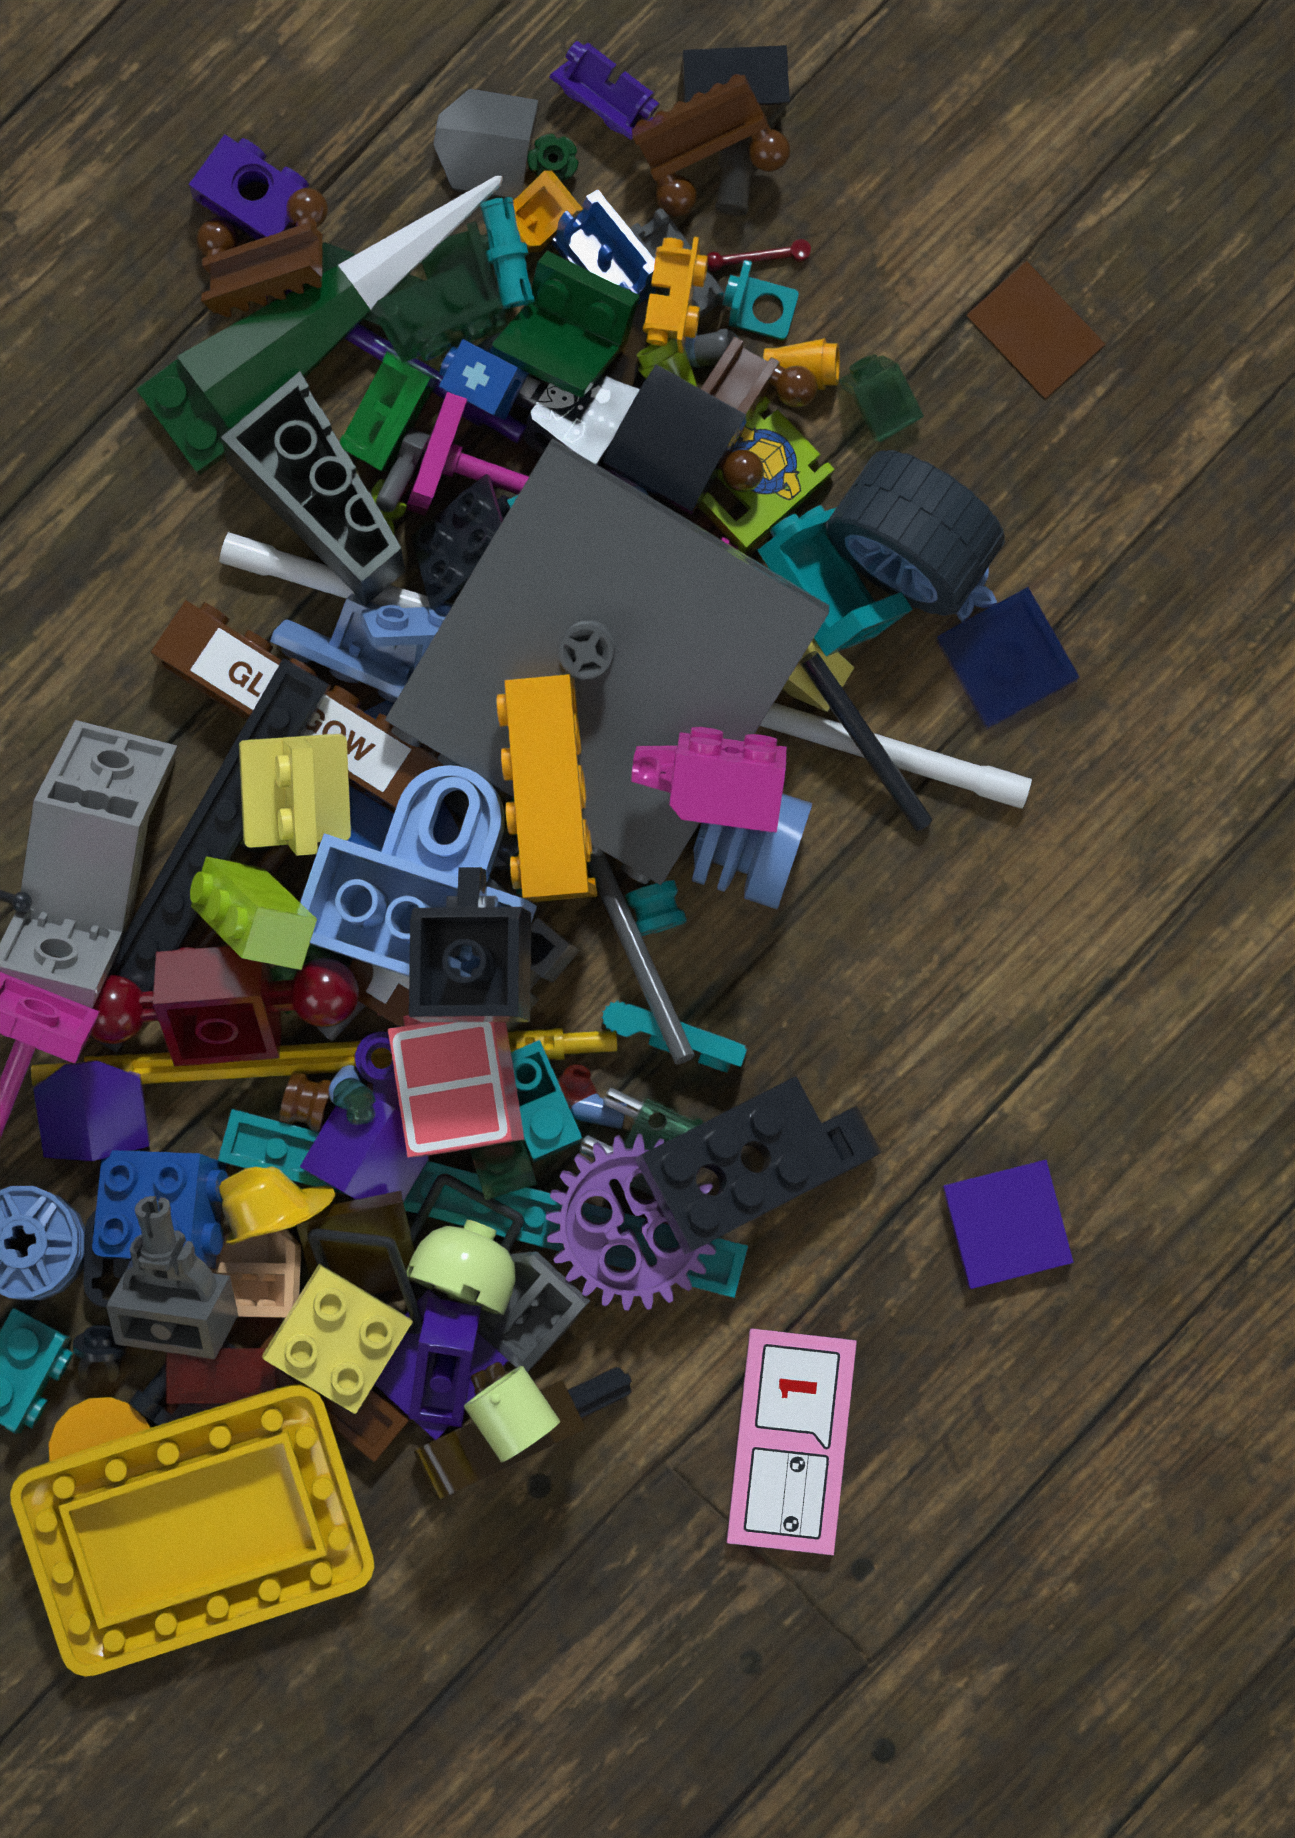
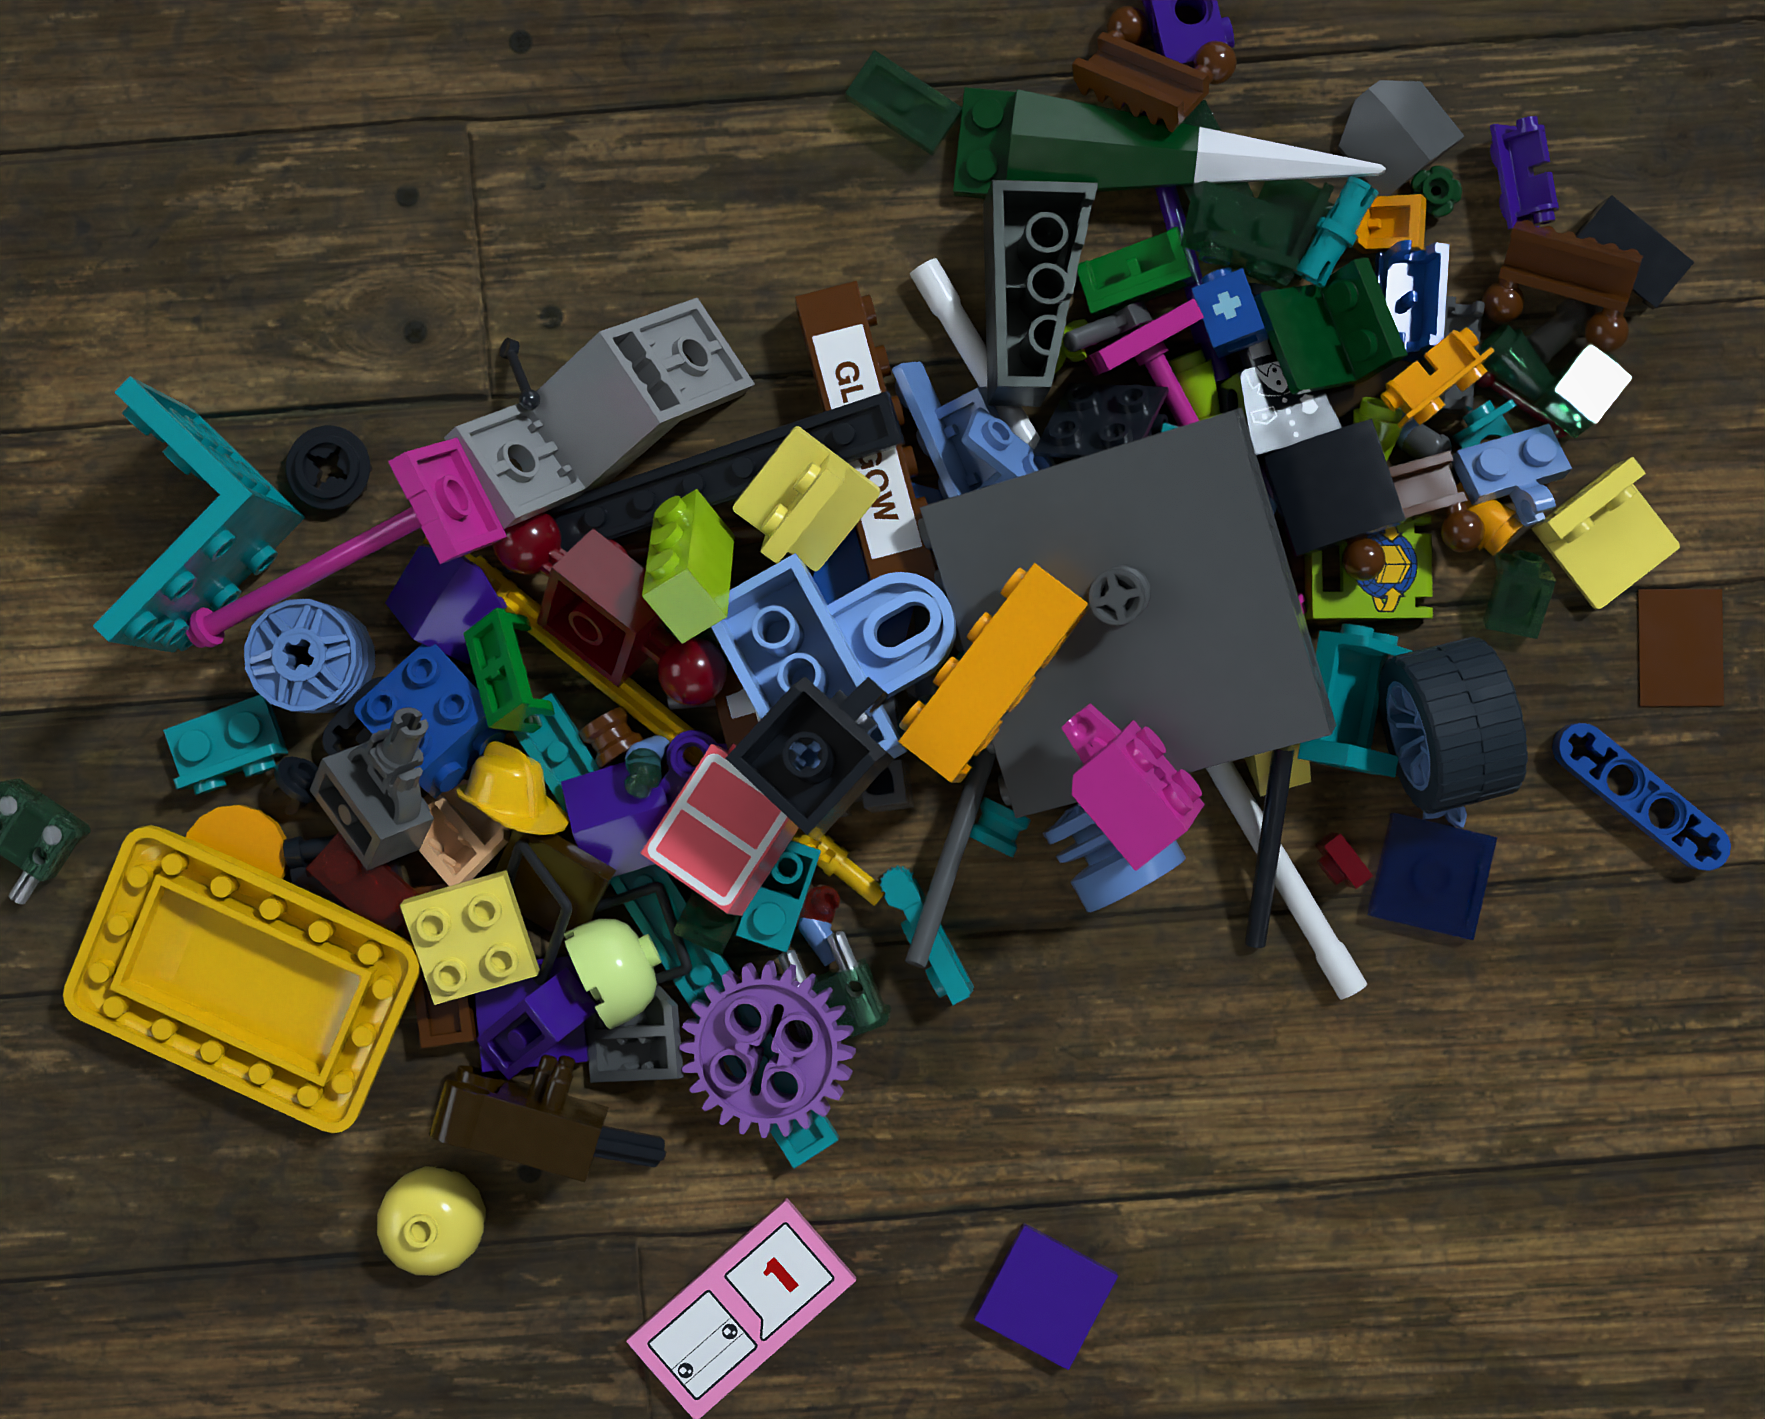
camera: 55 degrees right, 5 degrees up
yellowish green piece [463,1366,560,1462] -> none
black hinge [635,1076,882,1255] -> none
none -> light yellow cylinder [377,1166,486,1276]
none -> green hinge [463,608,555,733]
none -> clear green plate [845,50,962,156]
none -> lime cone [1168,348,1221,420]
none -> dark red plate [1315,832,1373,889]
none -> medium blue plate [1451,424,1572,527]
none -> clear green cone [1477,324,1555,401]
none -> light yellow bracket [1531,457,1680,609]
none -> brick [1534,344,1632,439]
none -> blue beam [1552,723,1731,871]

